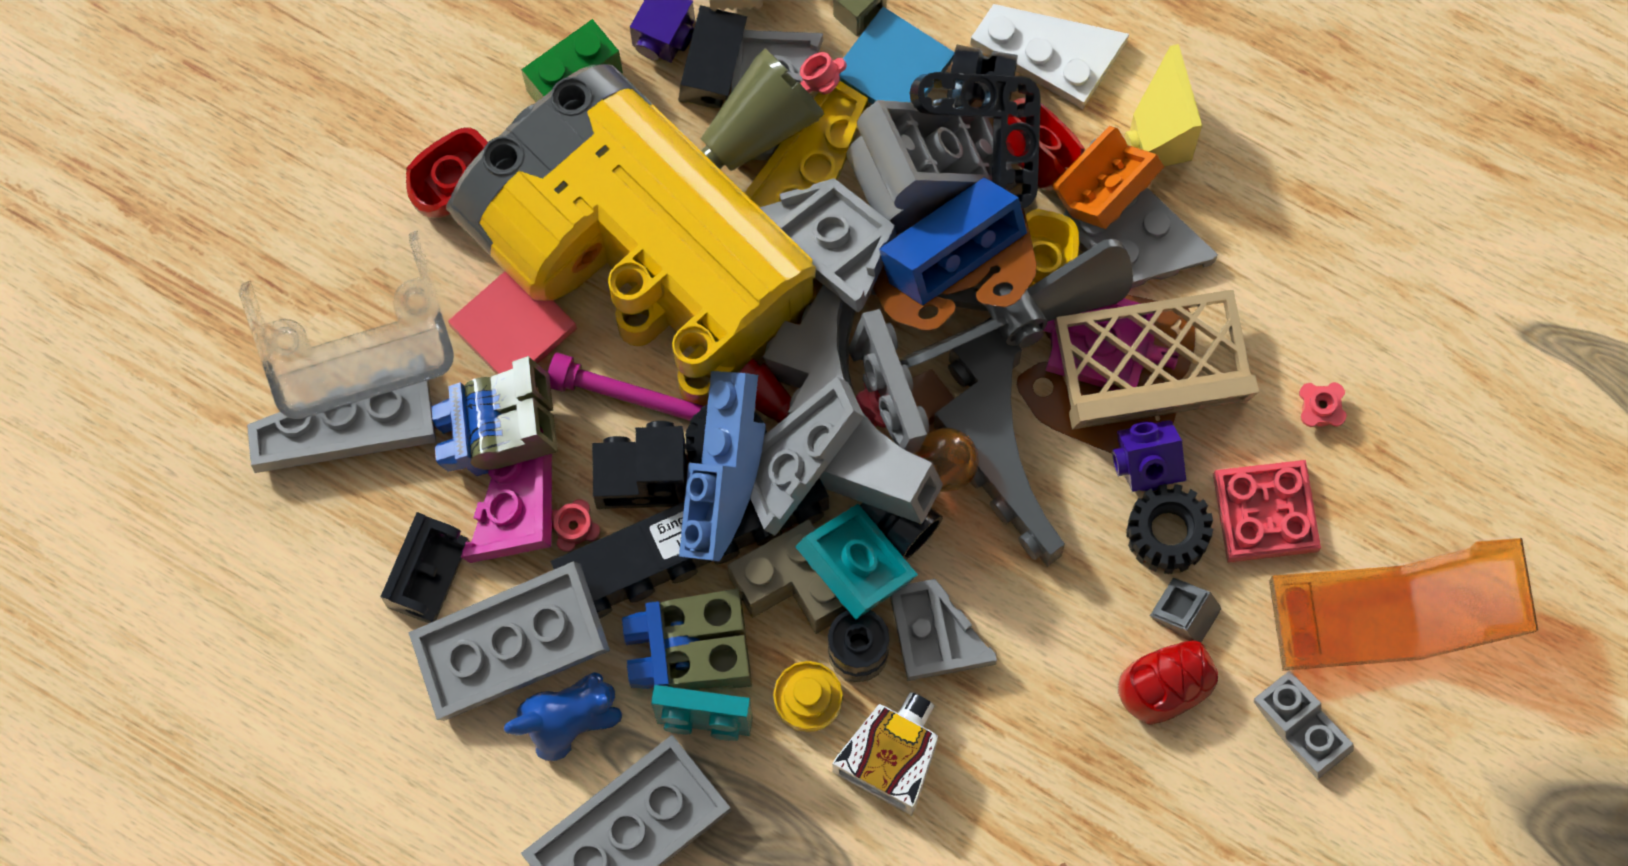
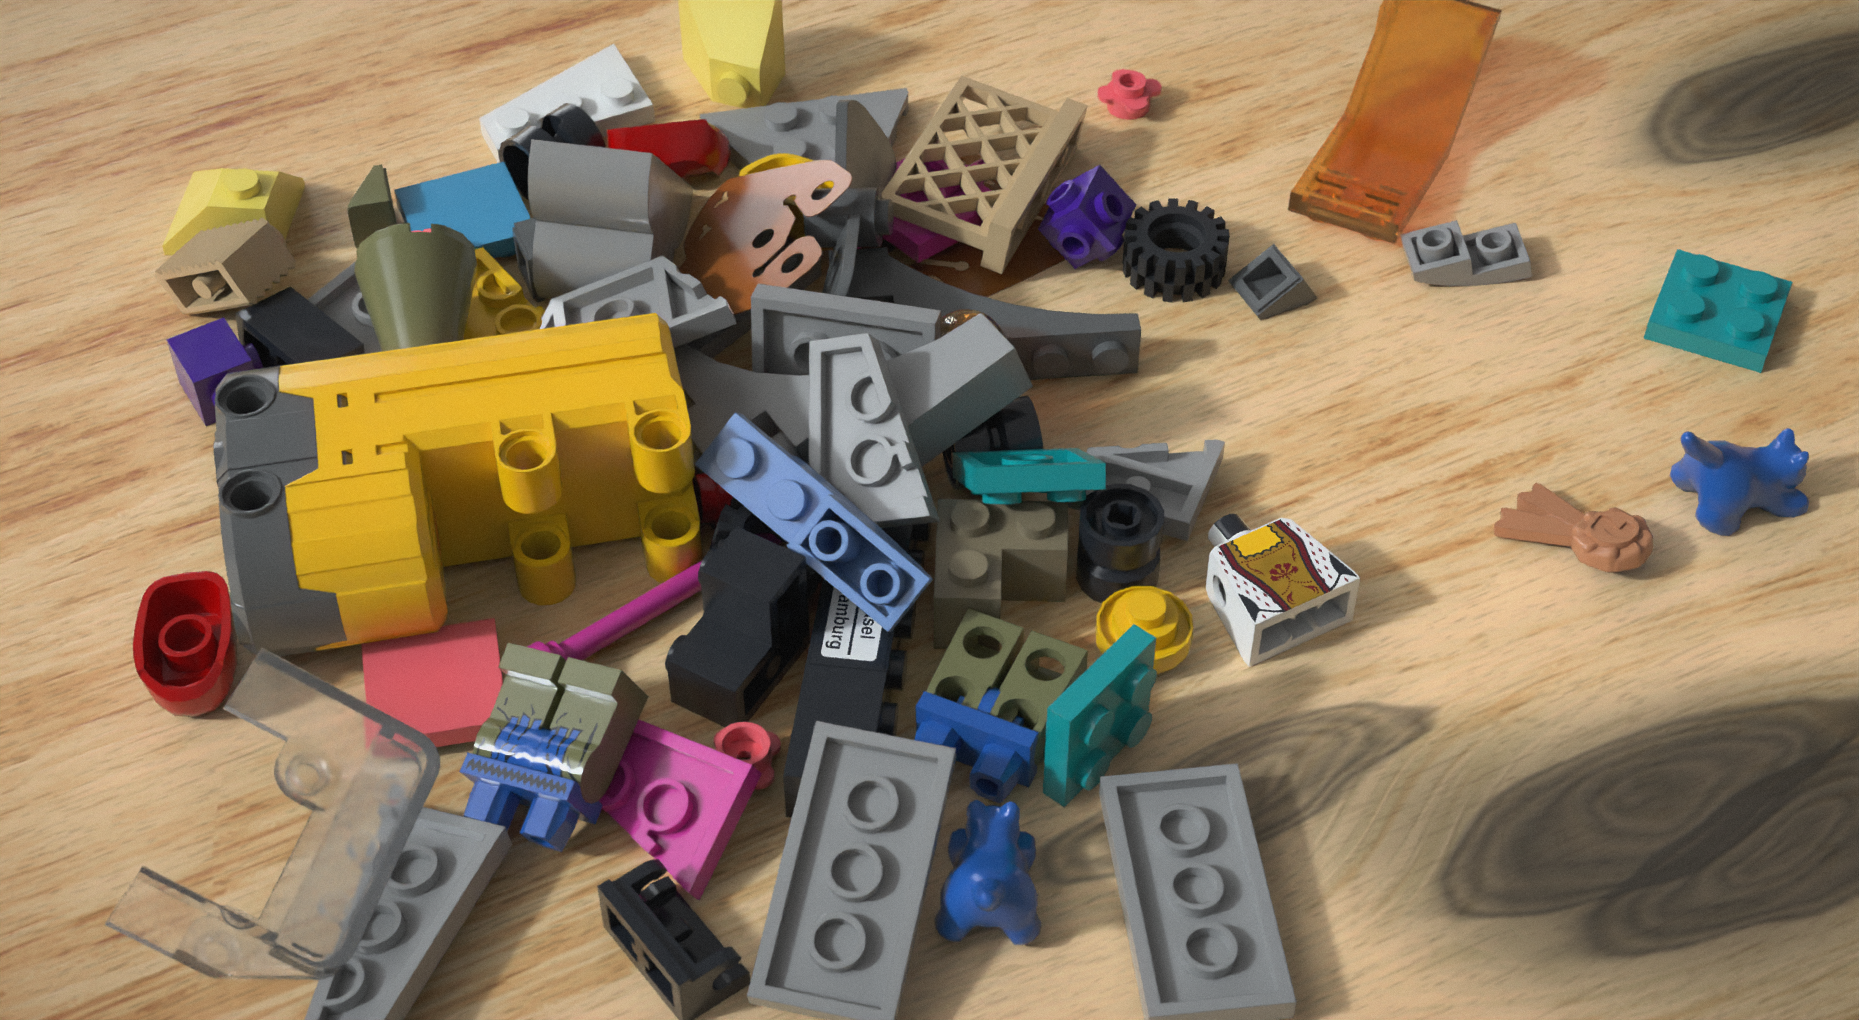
camera: 60 degrees left, 25 degrees down
green brick [521,19,623,102] -> none
blue brick [879,177,1027,306] -> none
black beam [909,72,1041,209] -> none
orange bracket [1053,126,1164,229] -> none
red piece [1118,640,1218,725] -> none
coral tile [1213,460,1321,563] -> none

